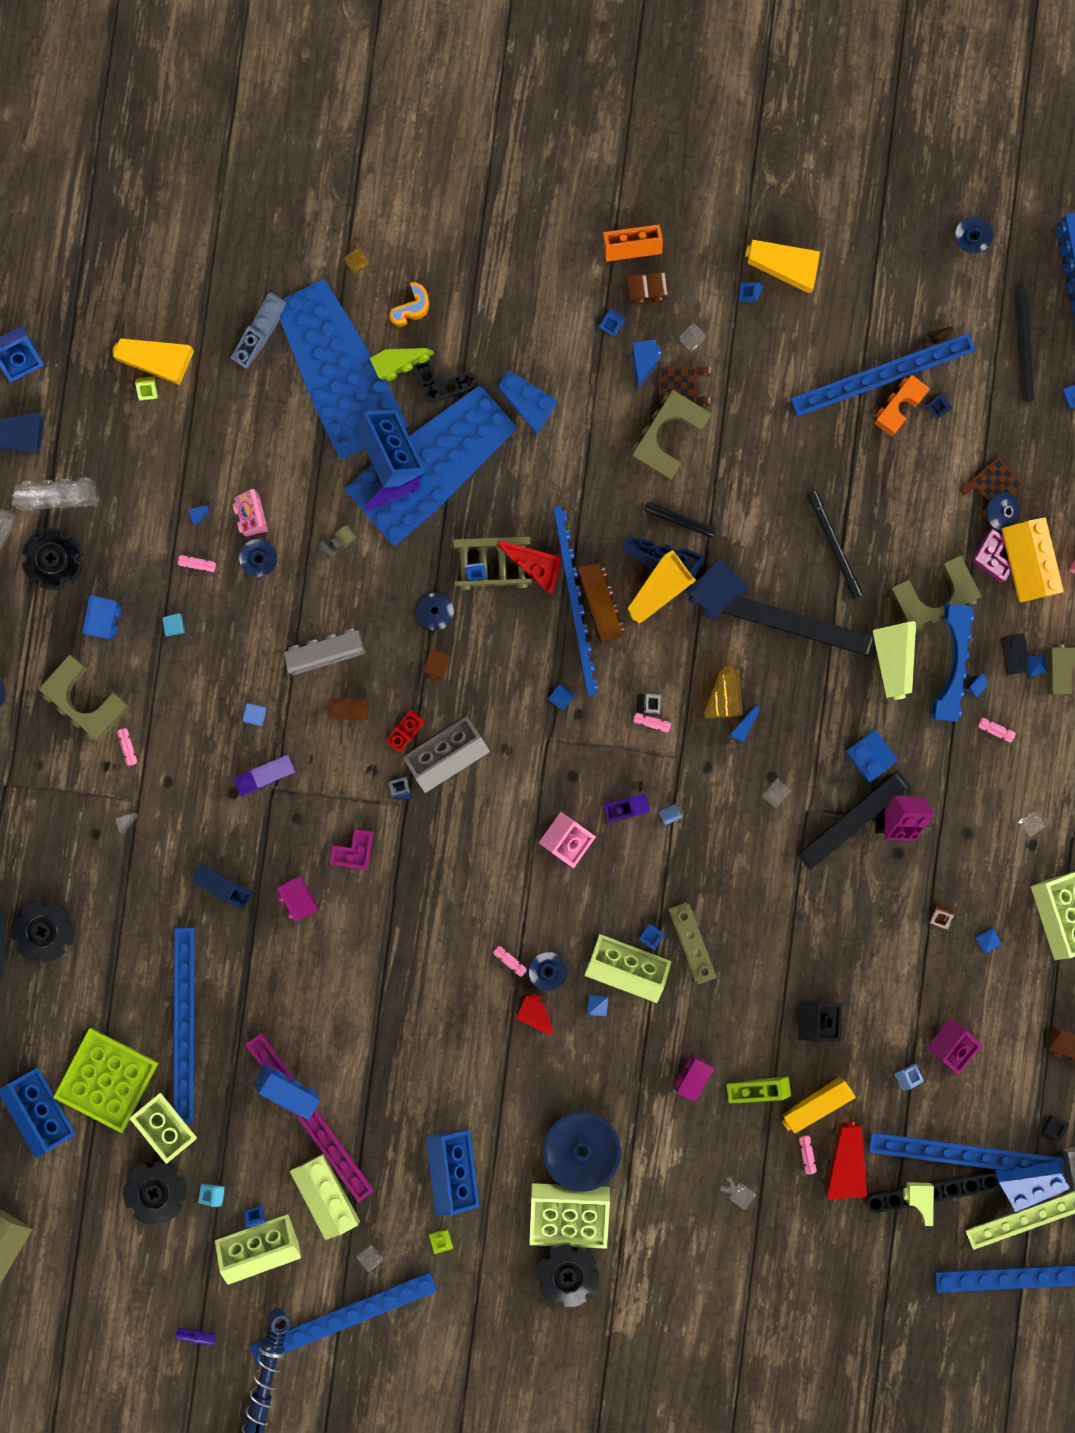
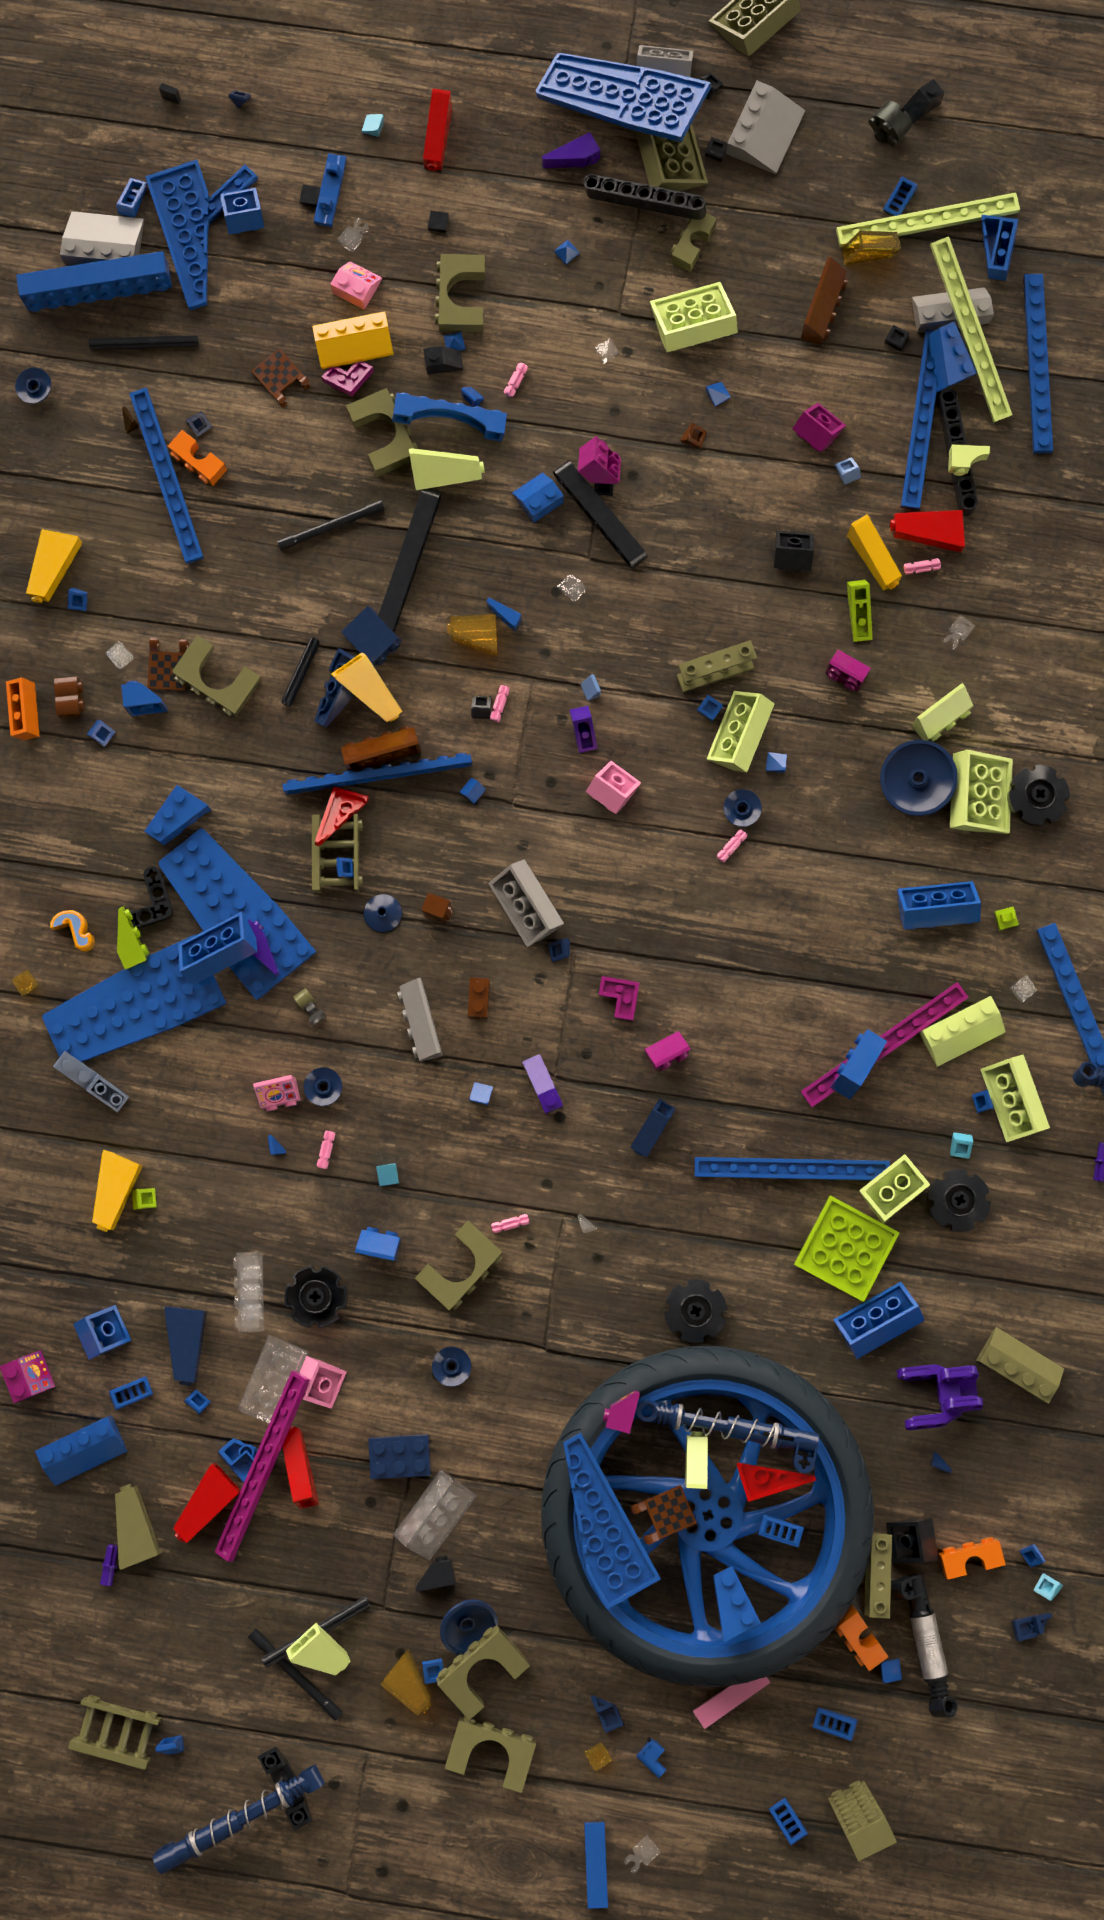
camera: 85 degrees left, 5 degrees down
red slope [385,710,426,753] -> none
red slope [516,993,553,1035] -> none
dark blue dish [986,492,1019,531] -> none
none -> yellowish green slope [912,683,973,742]

